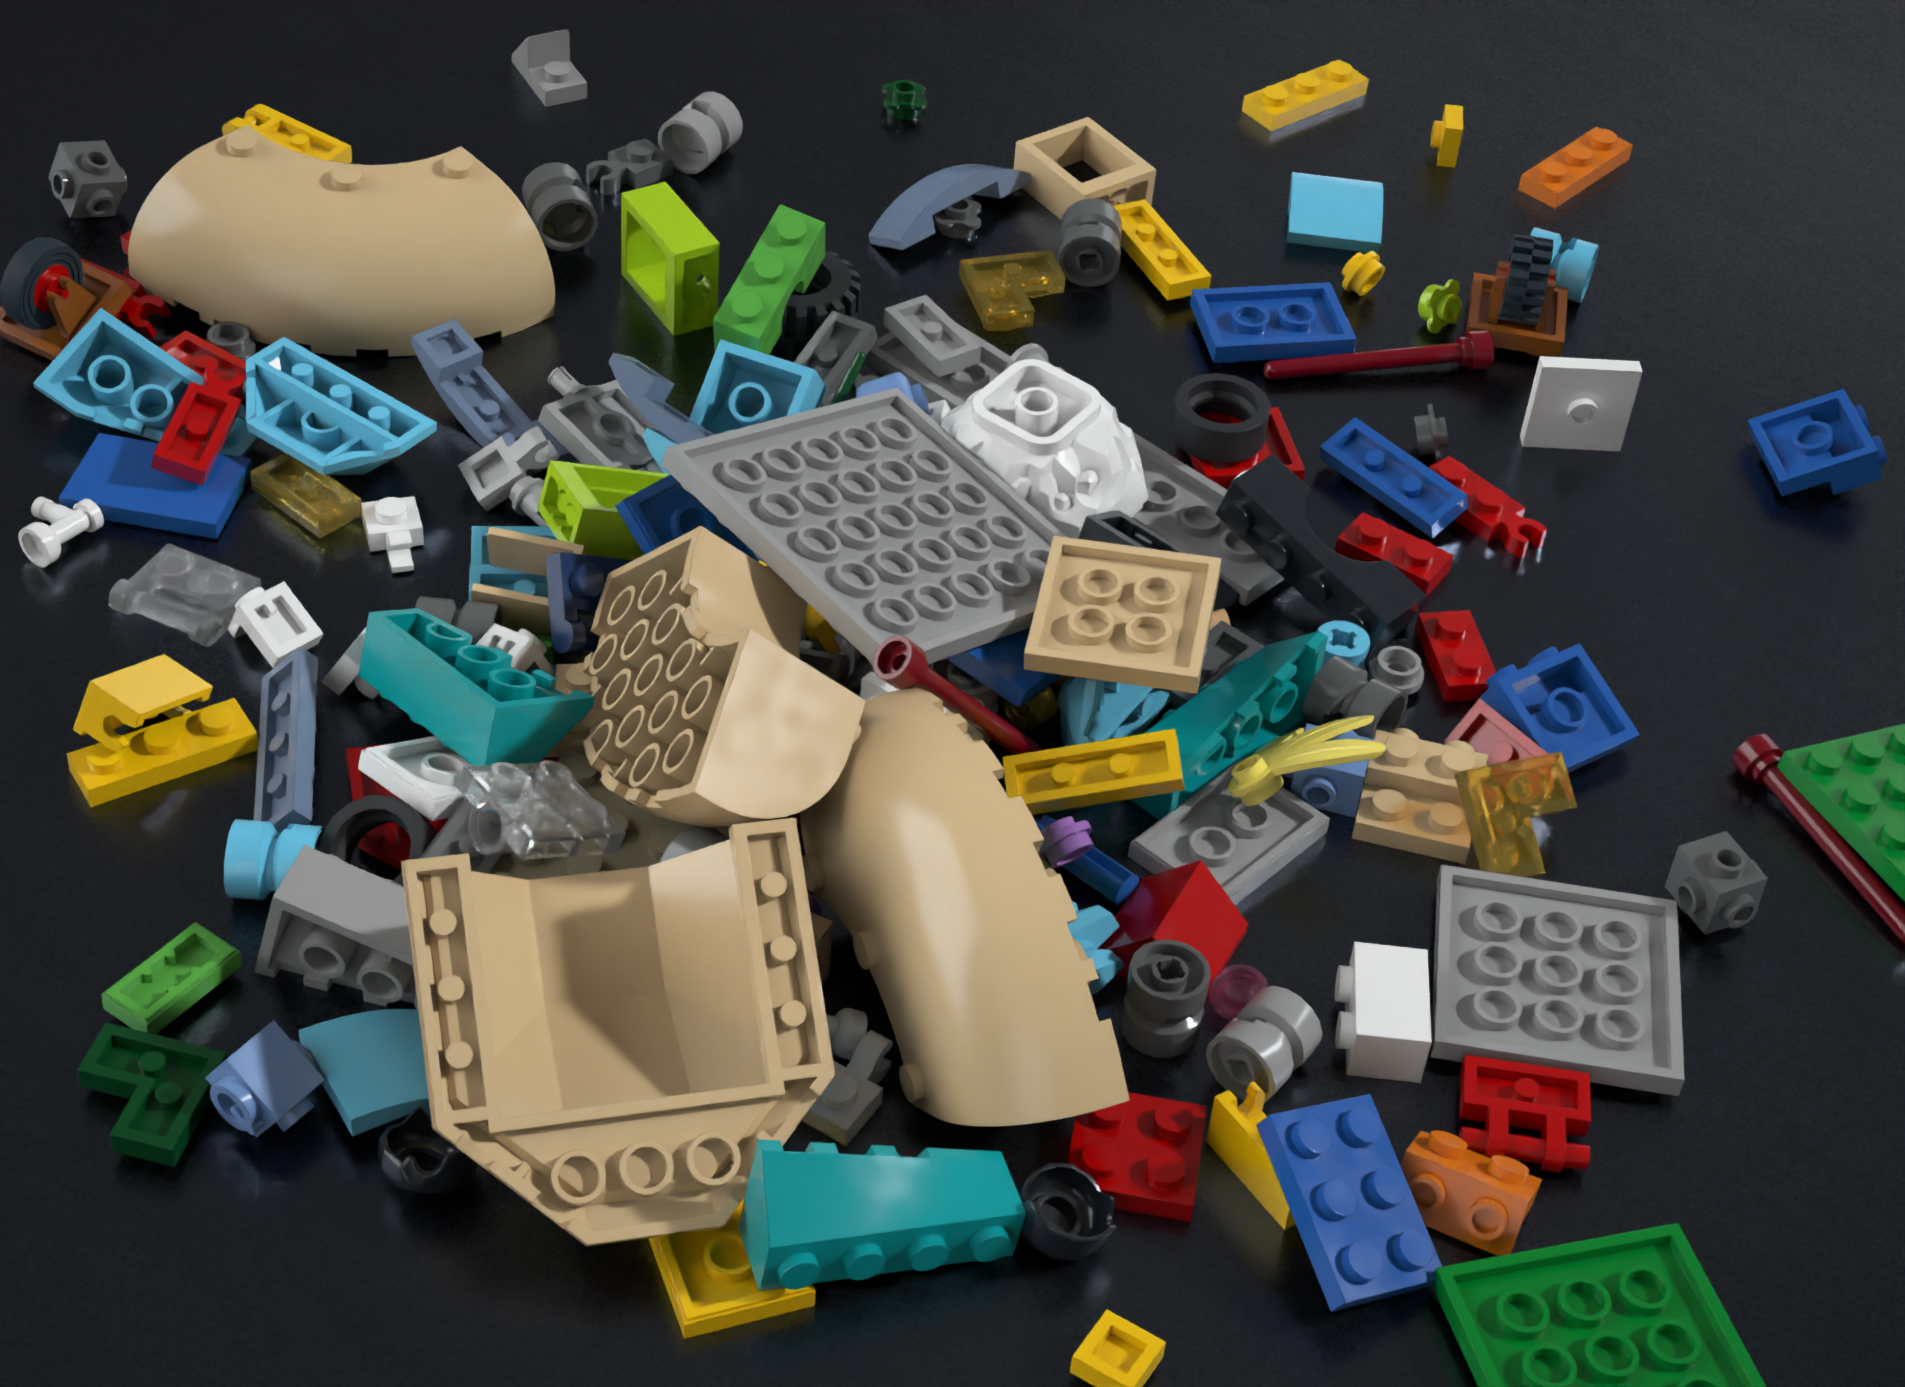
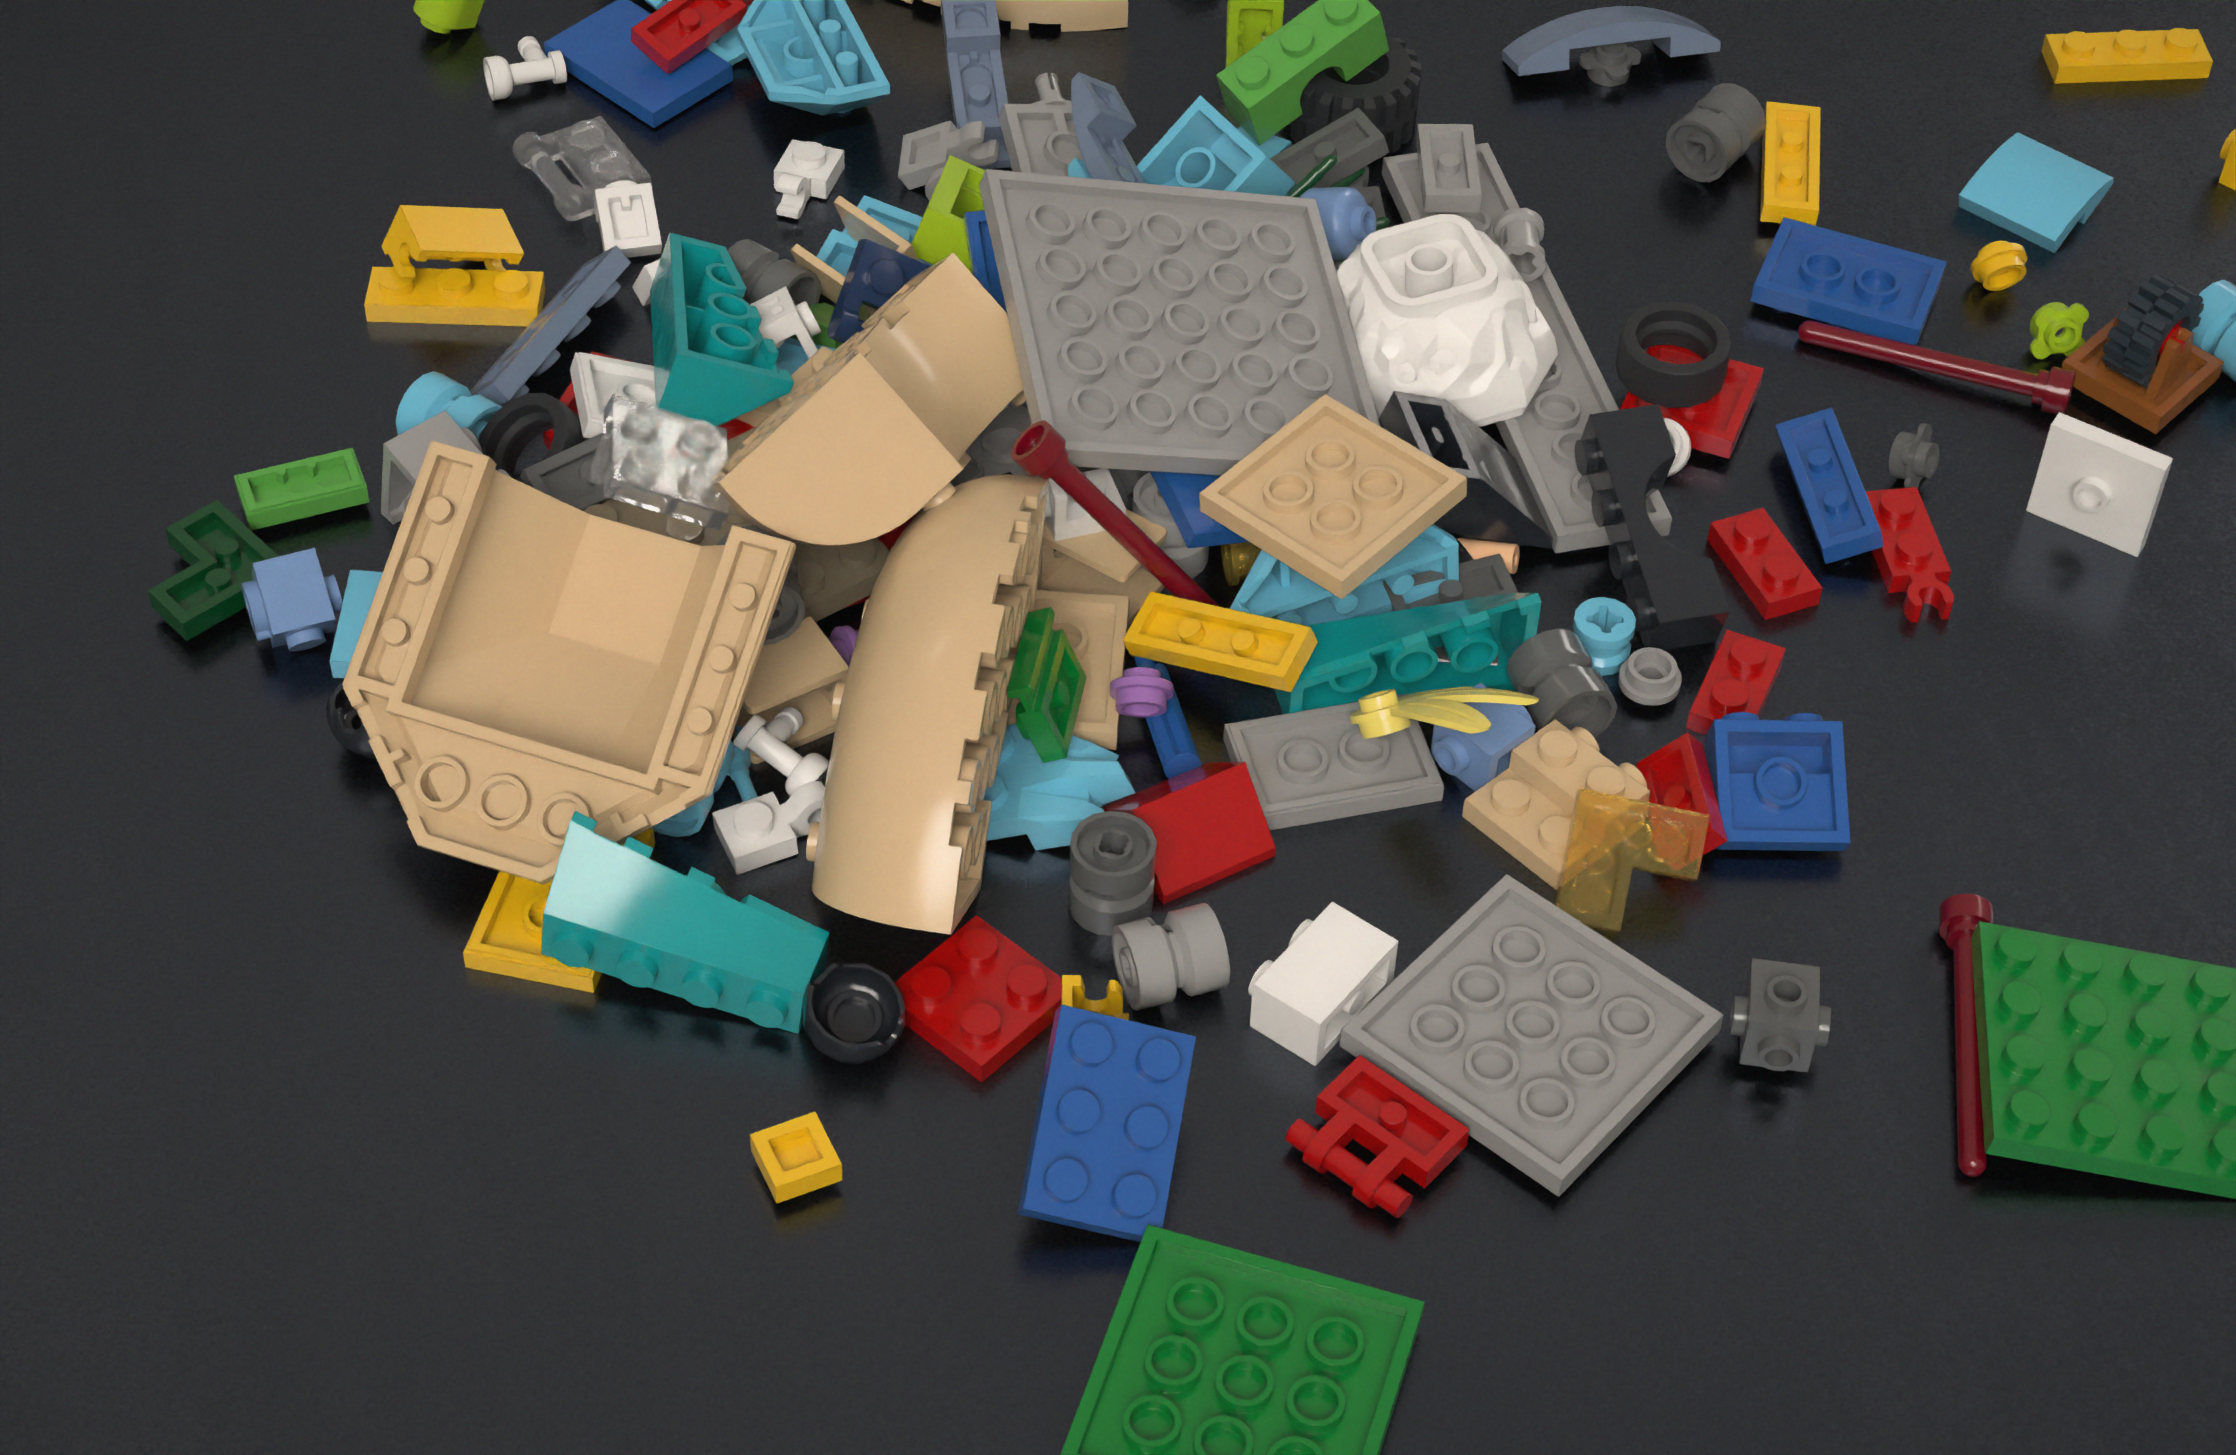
camera: 35 degrees right, 5 degrees up
clear yellow plate [250,453,362,538] -> none
clear yellow plate [959,250,1066,331] -> none
tan window [1013,117,1156,220] -> none
clear pink plate [1209,964,1269,1020] -> none
orange bracket [1400,1130,1542,1256] -> none

